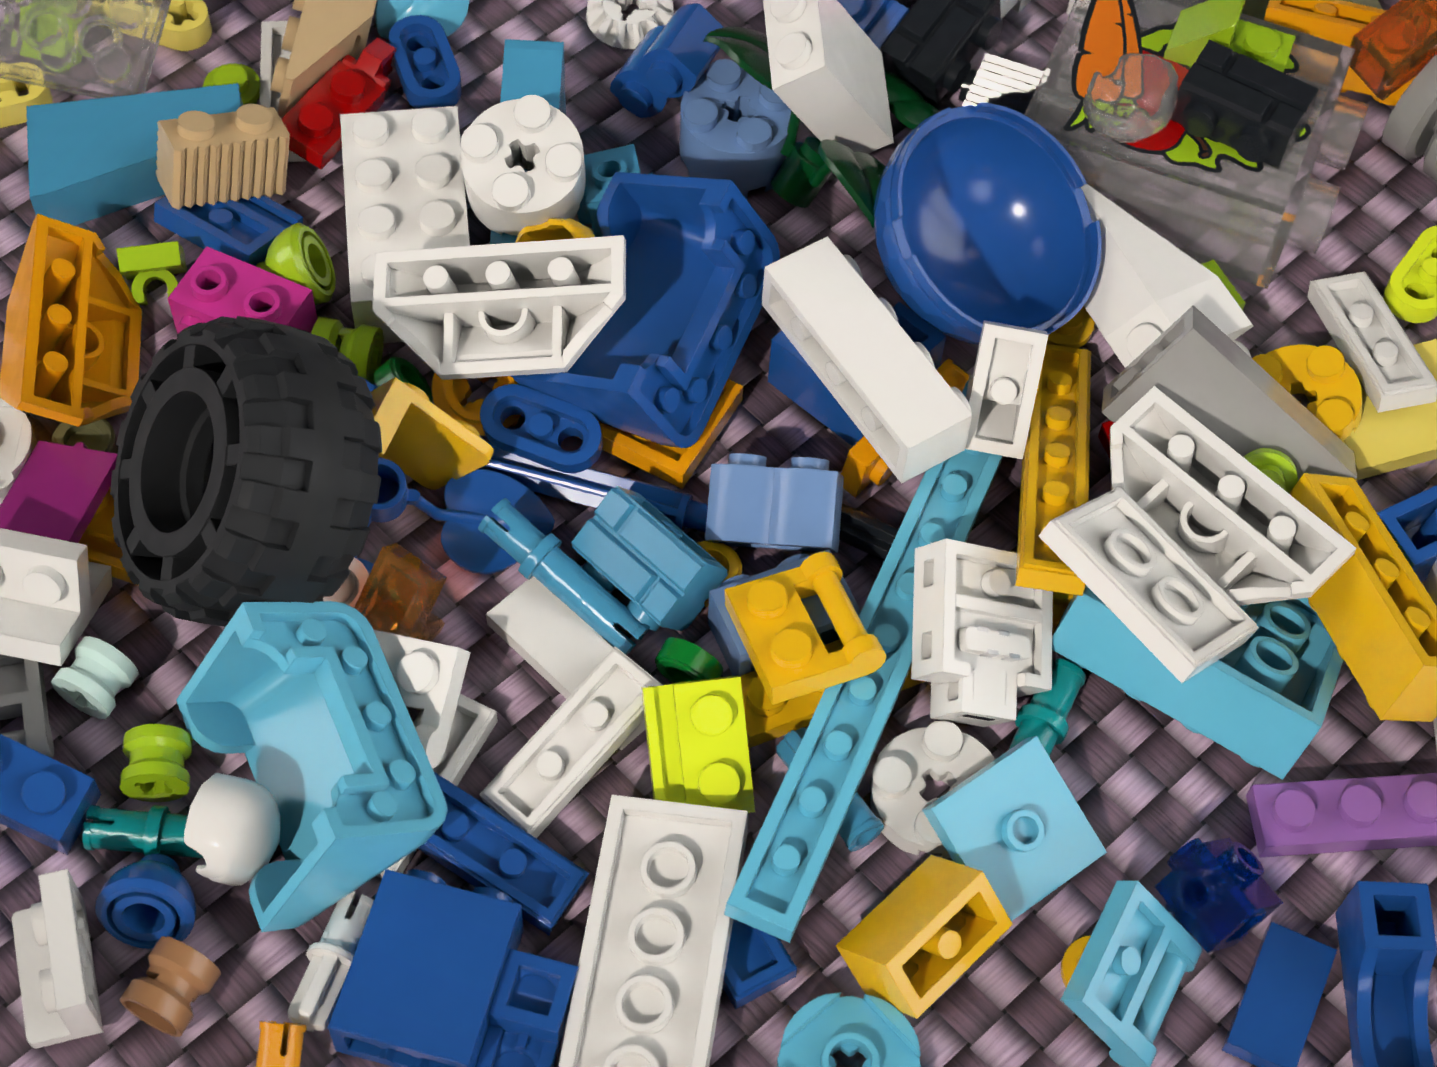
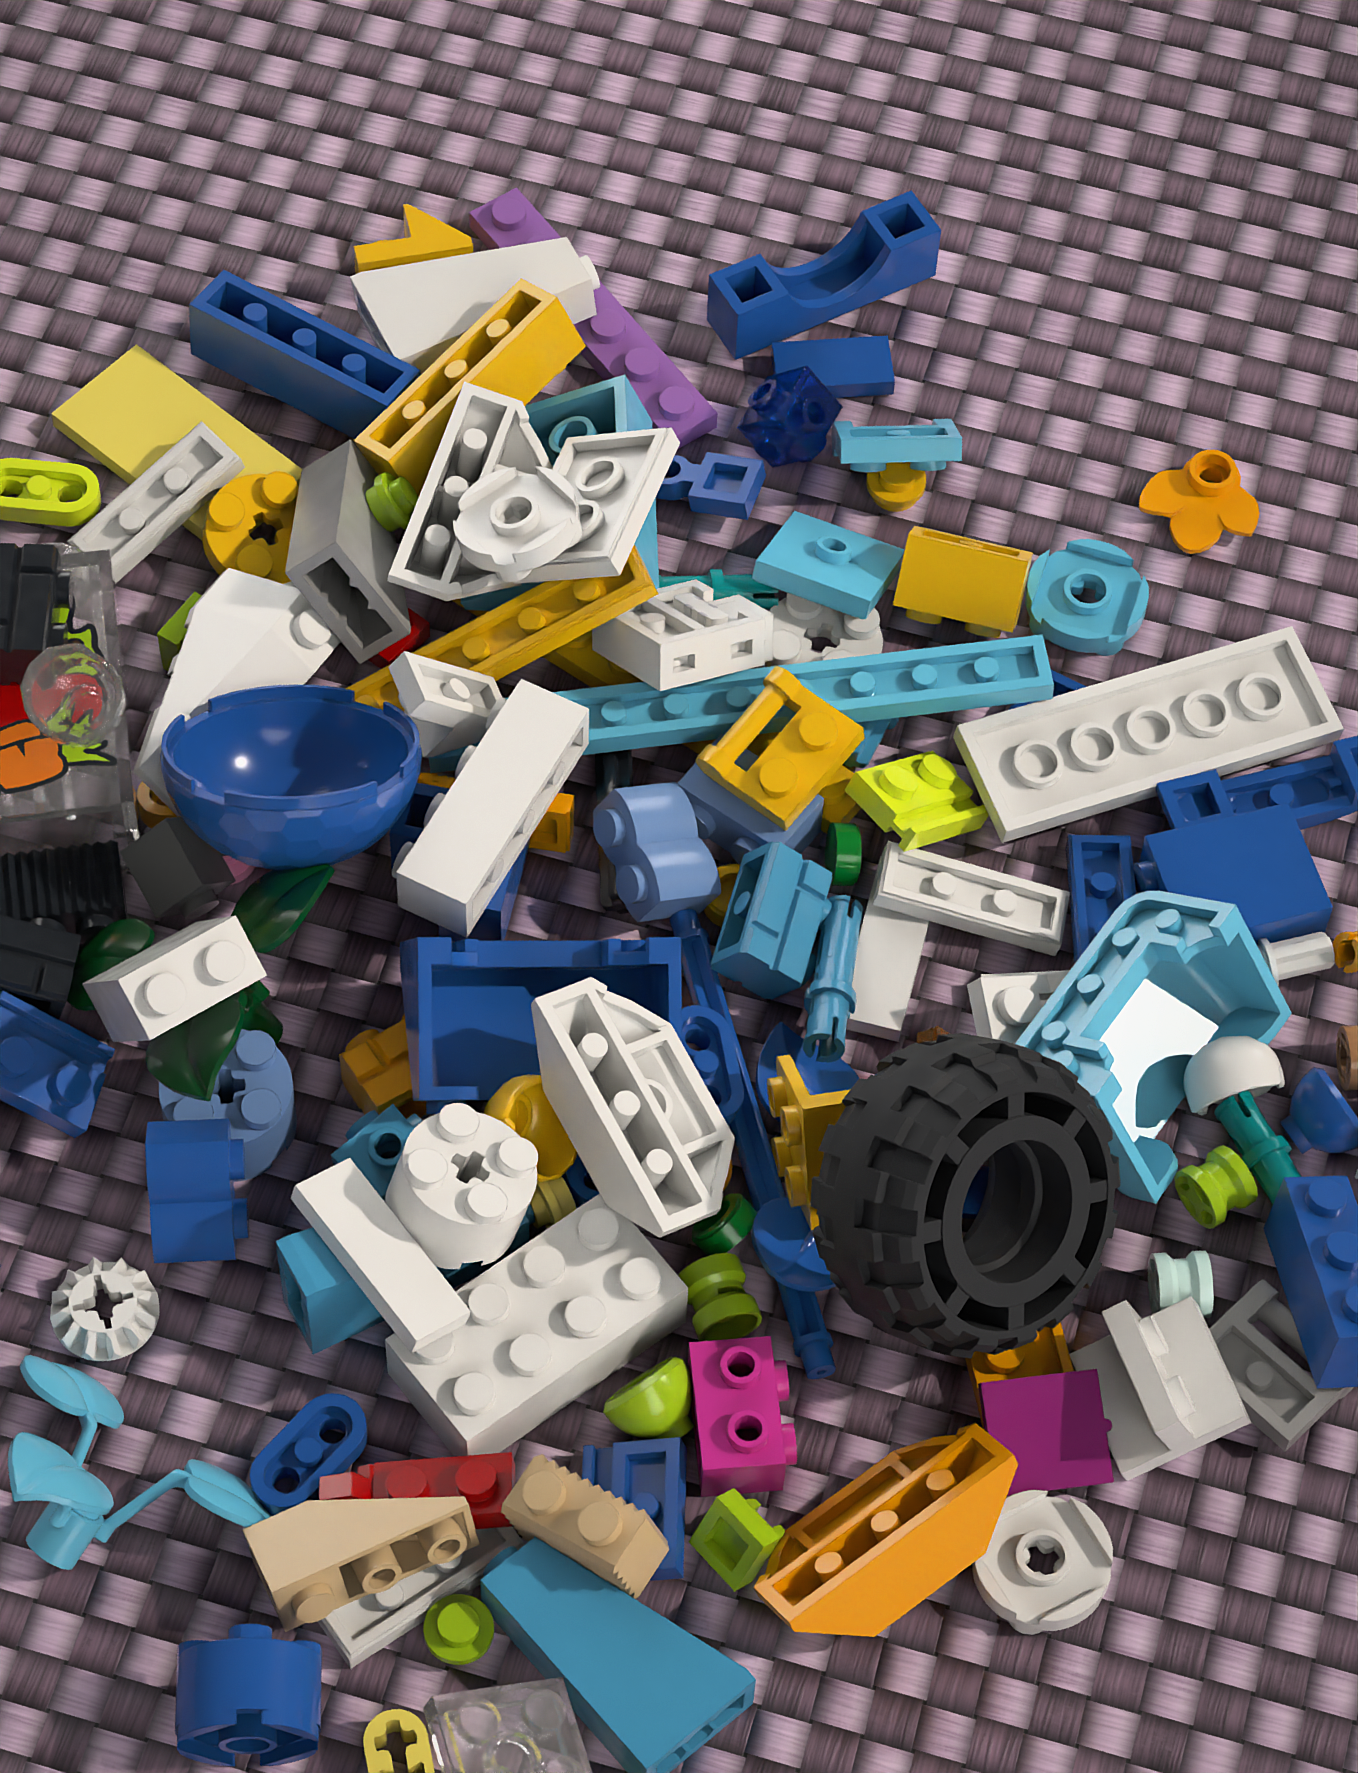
camera: 120 degrees left, 0 degrees up
none -> white tile [290,1158,471,1353]
none -> white plate [453,466,582,582]
none -> blue plate [656,452,766,520]

